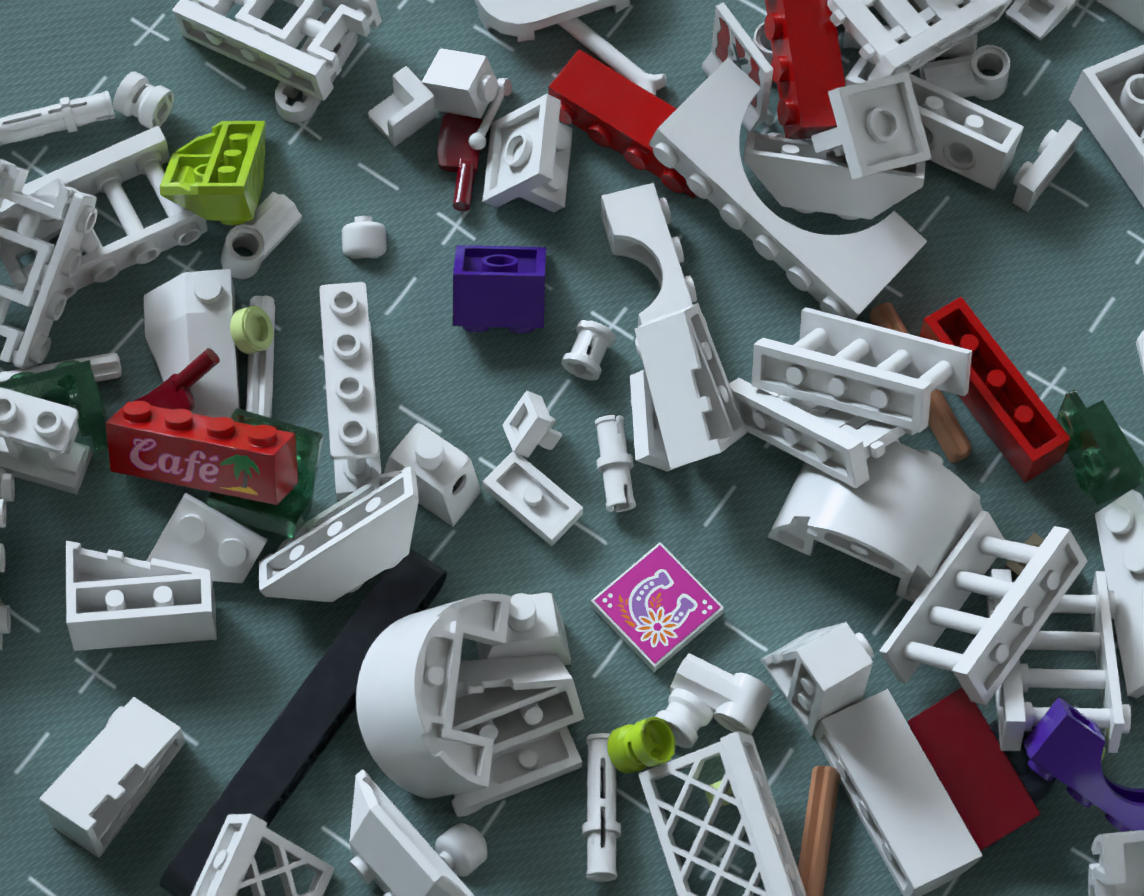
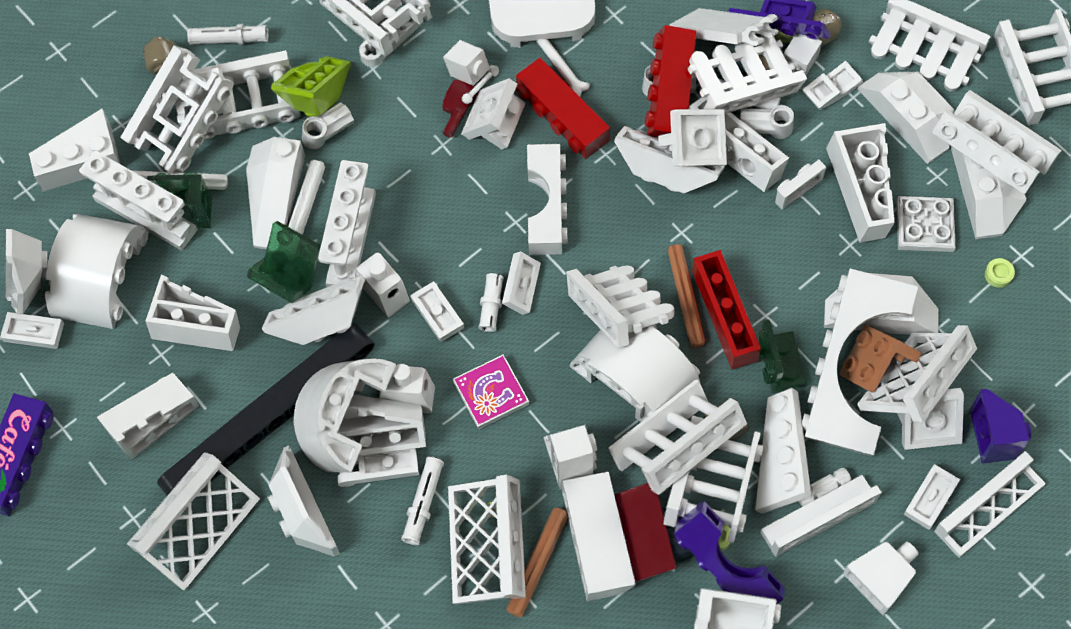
camera: 20 degrees right, 0 degrees up
red brick [106,401,298,505] -> none
white wheel [113,71,175,129] -> none
dark red piece [135,348,220,412] -> none
white wing [146,493,268,583] -> none
yellowish green tile [230,306,273,354] -> none
white piece [342,216,387,259] -> none
white panel [368,66,436,147] -> none
white piece [435,823,488,877] -> none
dark purple slope [452,245,546,333] -> none
white tile [502,390,562,458] -> none
white bush [561,320,616,381] -> none
lime wheel [607,717,675,774] -> none
white wedge [635,303,748,469] -> none
white arch [649,58,927,320] -> none
white wheel [655,688,713,749] -> none
white piece [670,653,773,735] -> none
white flag [702,2,774,132] -> none
white fence [751,307,972,433] -> none

